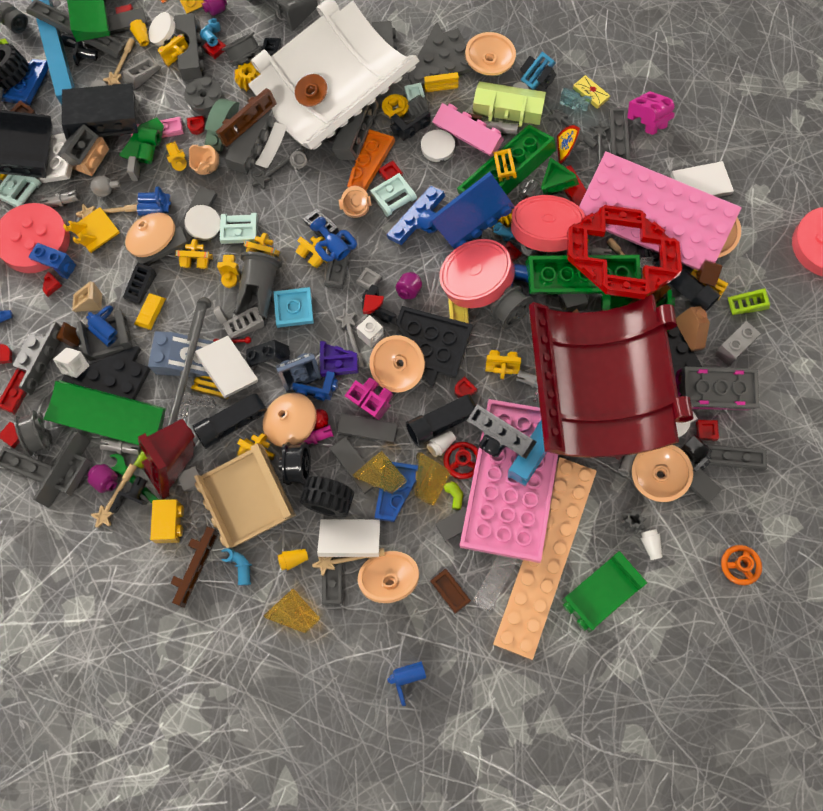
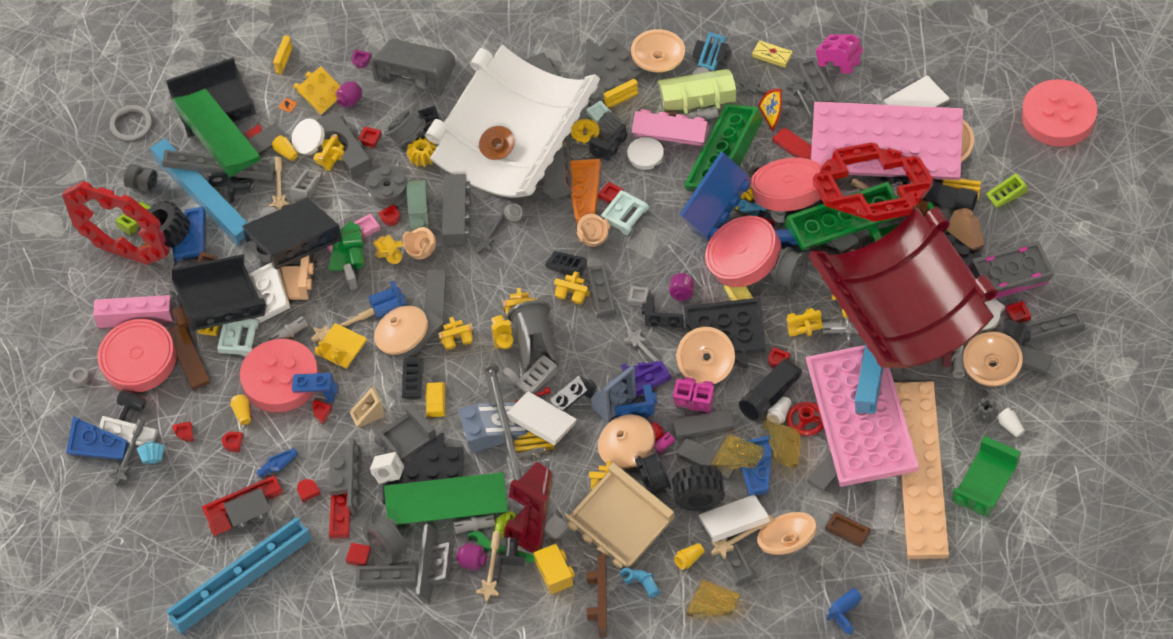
camera: 20 degrees left, 15 degrees down
reddish brown slope [56,322,80,347] -> none
dark grey slope [57,124,99,166] -> none
blue piece [86,305,117,347] -> none
light grey piece [90,175,121,197] -> none
white tile [184,205,220,241] -> none
black beam [192,393,267,449] -> none
dark azure piece [200,18,221,47] -> none
reddish brown hinge [215,88,277,147] -> none
light aqua plate [220,213,258,244] -> none
white sticker [255,122,287,168] -> none
medium azure plate [273,287,314,328] -> none
blue piece [310,216,357,262] -> none
white brick [356,315,384,348] -> none
red tile [363,294,384,314] -> none
plate [386,186,445,245] -> none
lime arm [444,481,464,510] -> none
plate [467,404,537,459] -> none
yellow tile [493,148,517,182] -> none
green slope [541,157,579,195] -> none
clear light blue plate [560,87,592,111] -> none
reddish brown slope [696,260,723,287] -> none
light grey brick [715,321,761,366] -> none
orange piece [721,545,762,586] -> none

